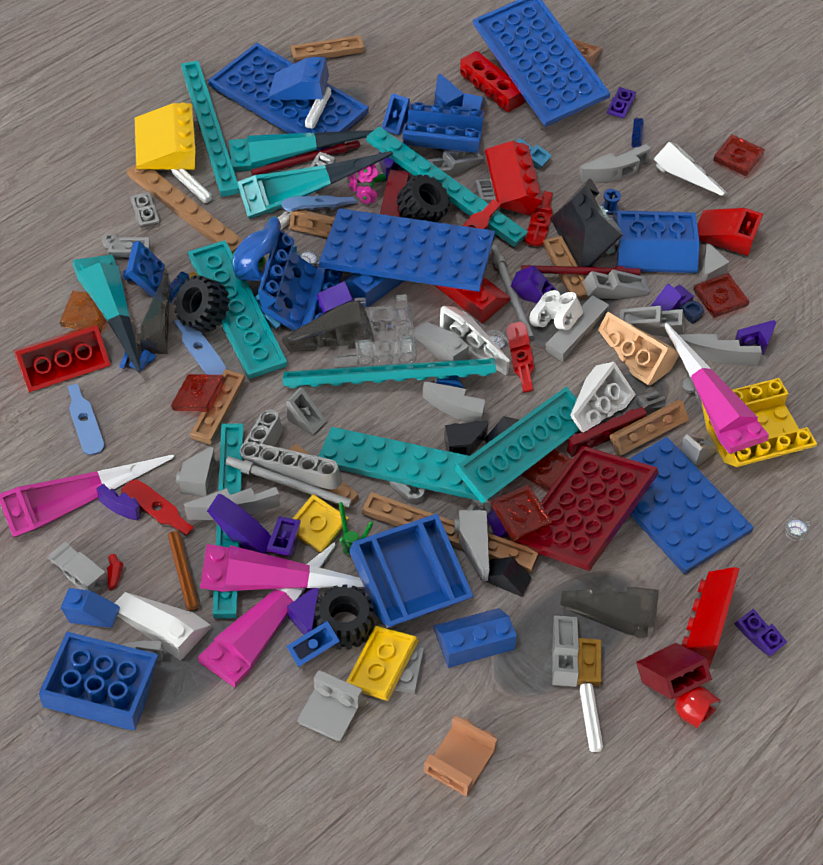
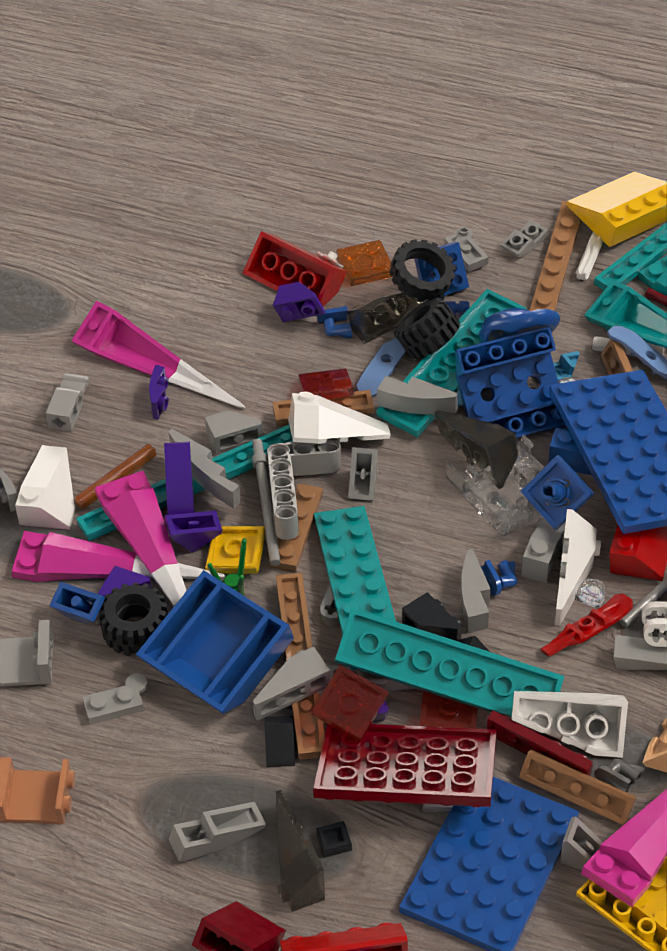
camera: 65 degrees right, 5 degrees down
blue slope [61,588,120,628] -> none
medium blue piece [67,383,105,456] -> none
teal plate [72,255,141,373] -> none
red bar [107,554,124,591] -> none
red piece [121,479,194,536] -> none
teal plate [283,358,496,388] -> none
dark purple slope [316,281,357,313] -> none
yellow tile [346,626,418,701] -> none
blue slope [433,608,517,668] -> none
pearl gold plate [577,638,601,686] -> none
white axle [579,683,603,752] -> none
none -> dark purple slope [273,282,325,322]
none -> white wedge [289,392,391,444]
none -> black tile [316,821,352,858]
none -> white plant [317,251,344,268]
none -> light grey slope [377,376,458,415]
none -> black tyre [390,239,456,301]
none -> blue plate [520,455,594,530]

